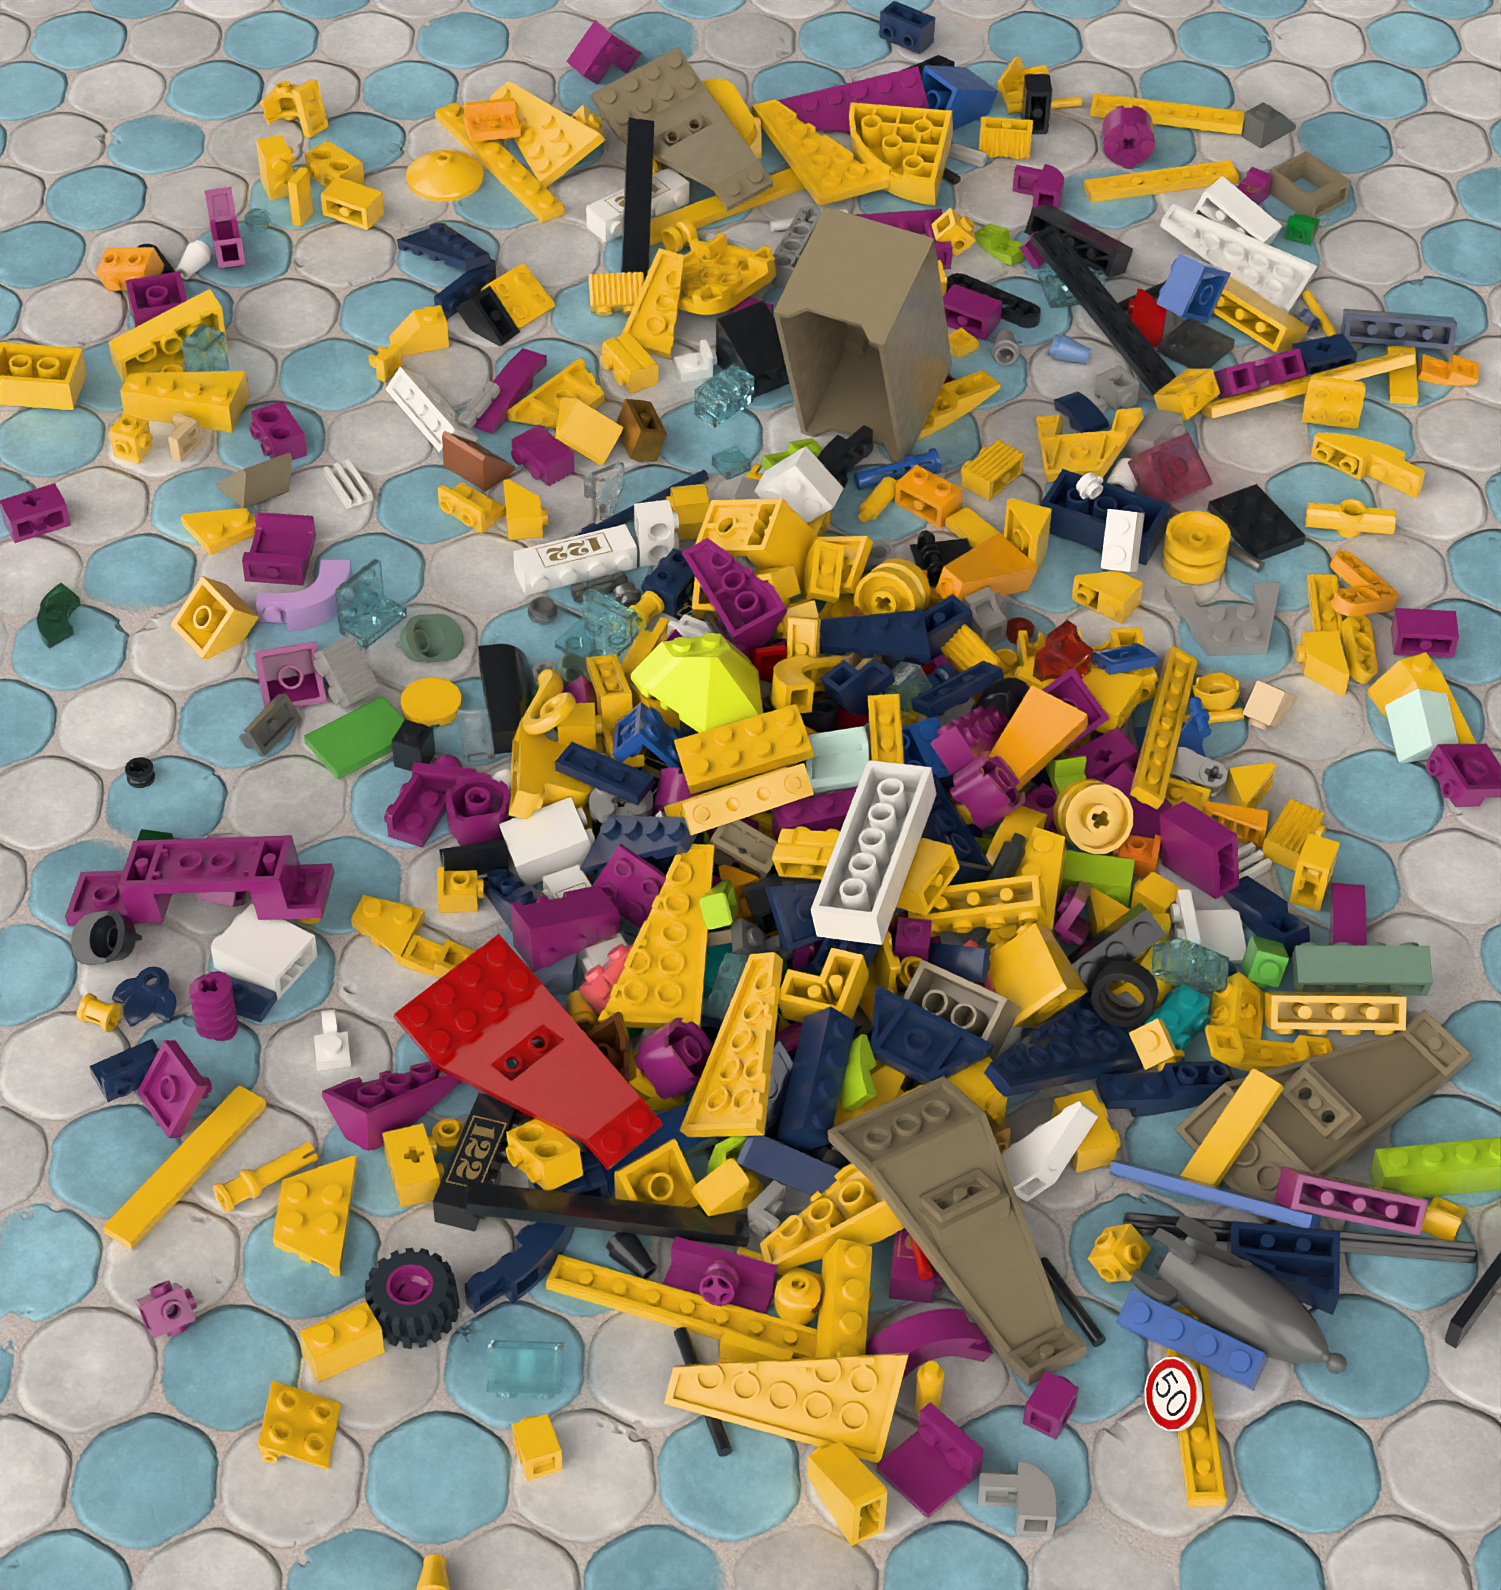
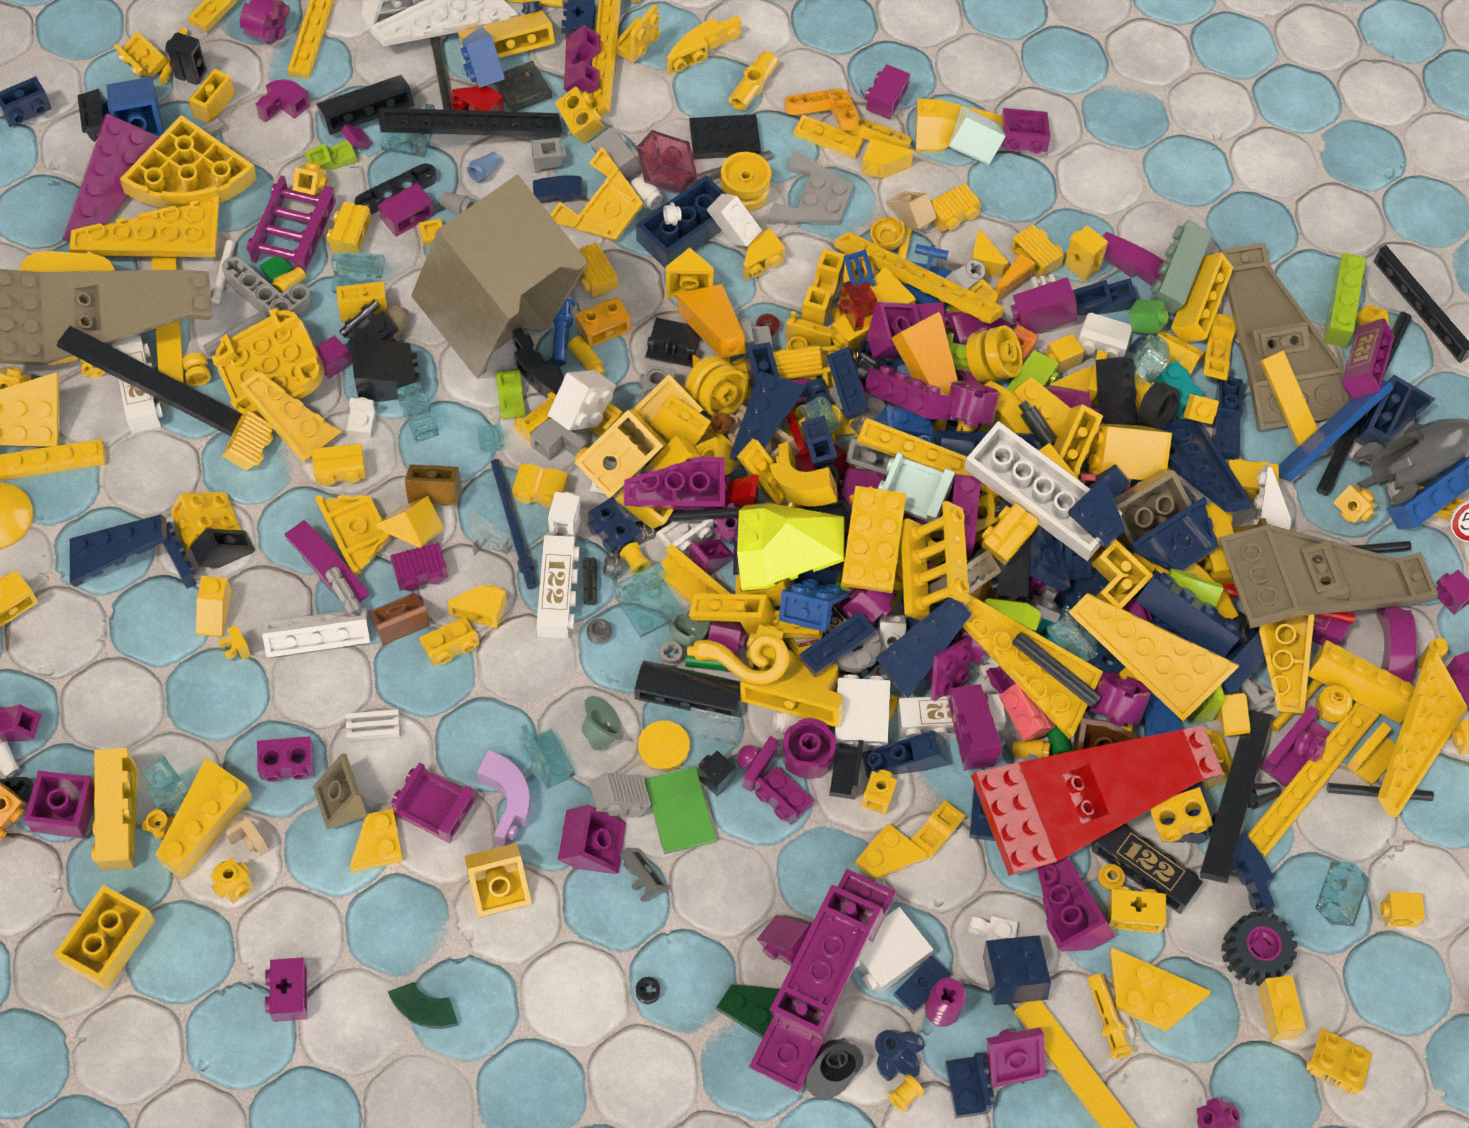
camera: 70 degrees left, 15 degrees up
yellow tile [945,507,1006,548] -> none
none -> yellow brick [930,183,982,232]
none -> dark blue brick [983,935,1051,1006]
none -> black axle [1012,632,1101,707]
none -> dark blue wing [1068,477,1125,549]

